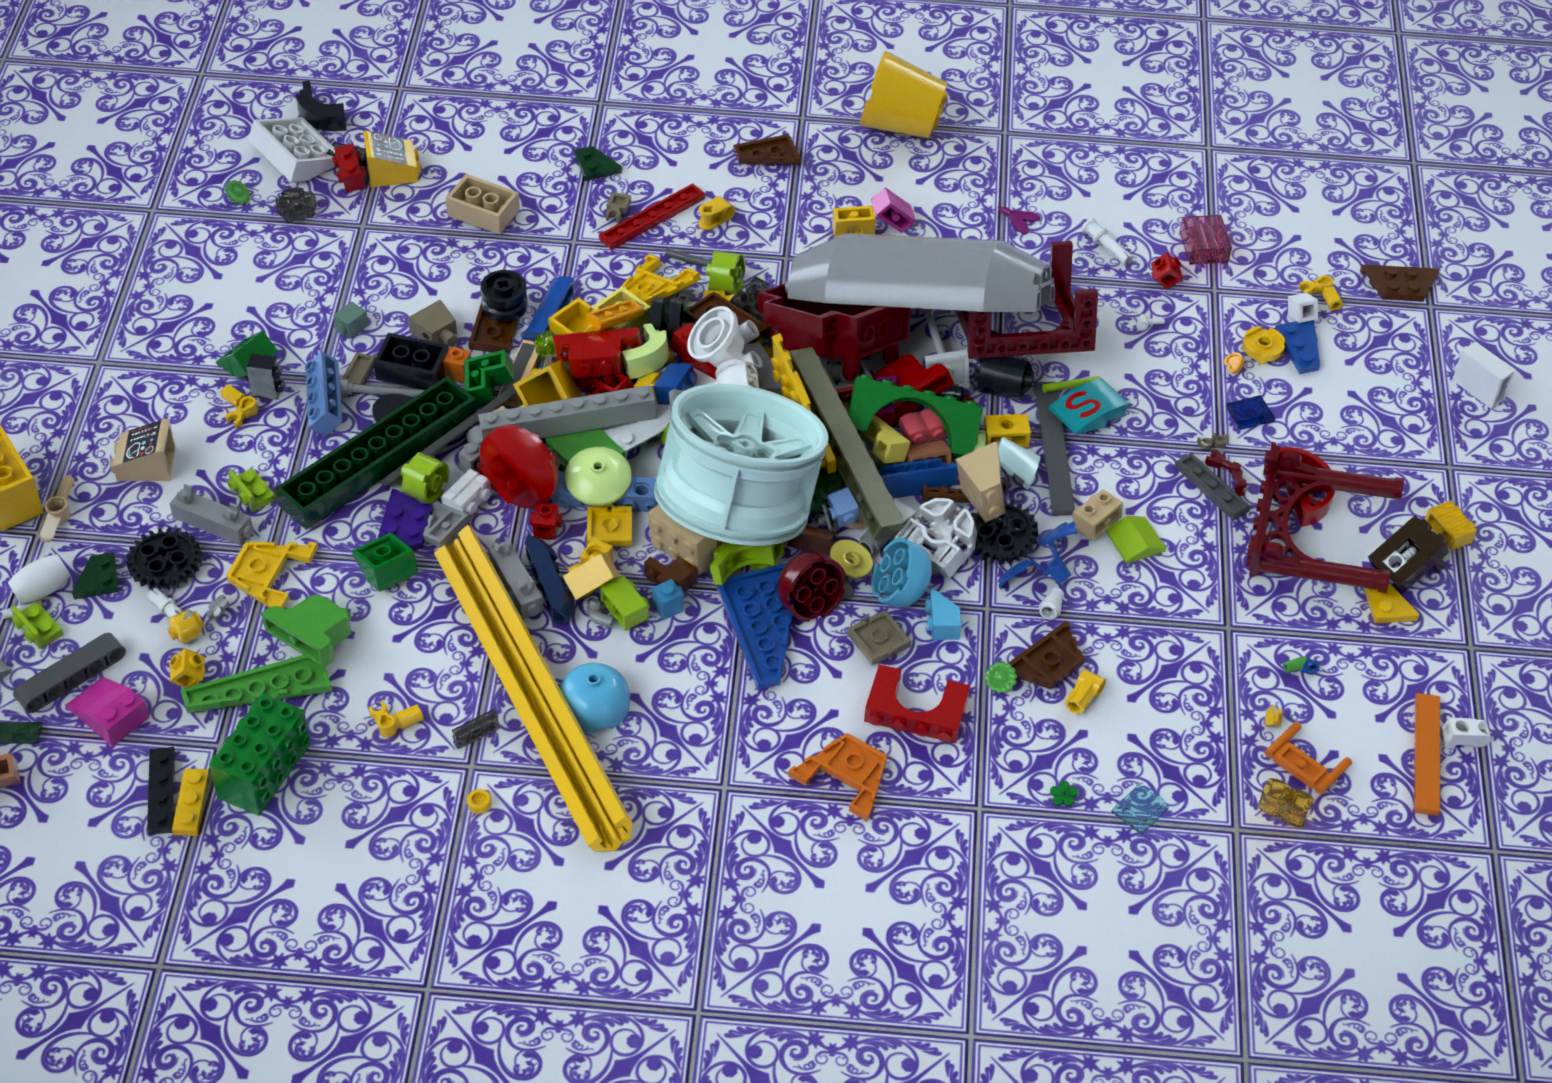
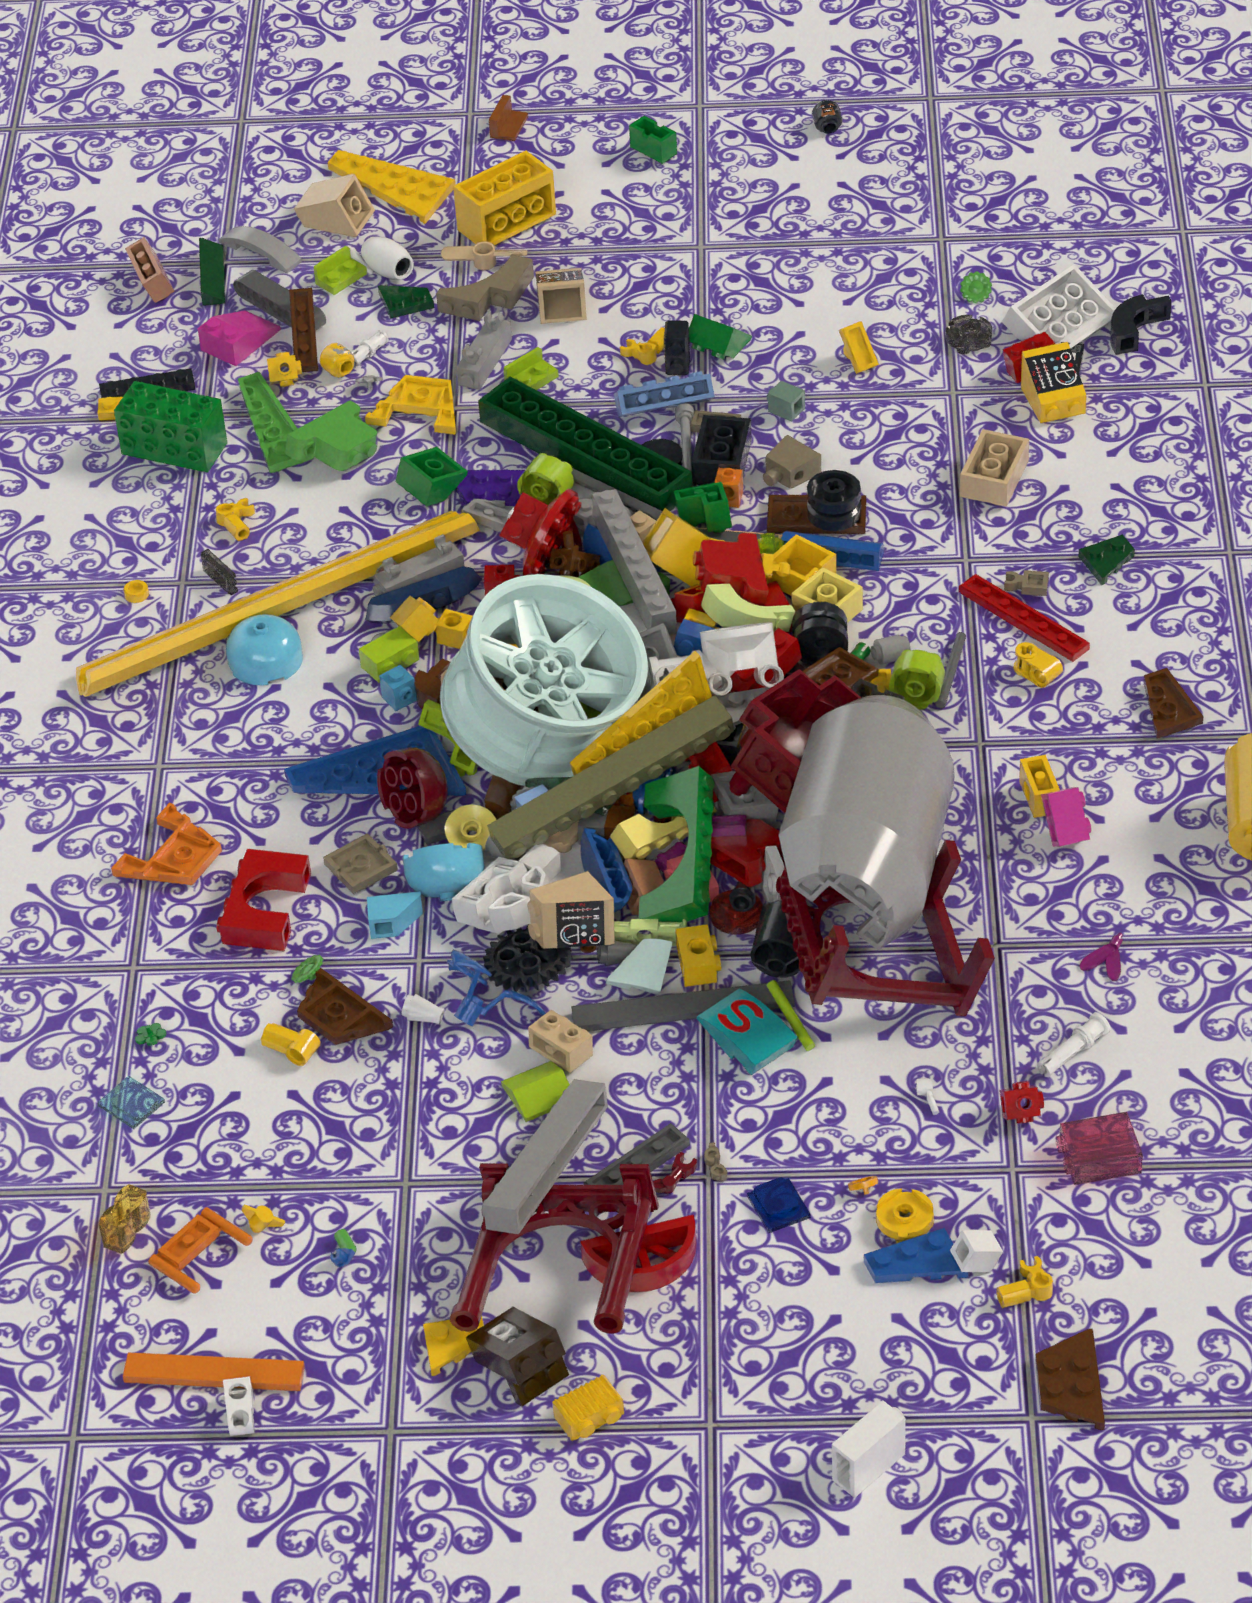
camera: 90 degrees right, 5 degrees down
black gear [126,527,202,590] -> none
light orange tile [585,299,645,330] -> none
yellow wing [621,254,701,306] -> none
none -> reddish brown tile [289,288,318,372]
none -> dark tan arch [436,255,534,321]
none -> light grey brick [481,1079,608,1234]
none -> yellow tile [838,321,879,374]

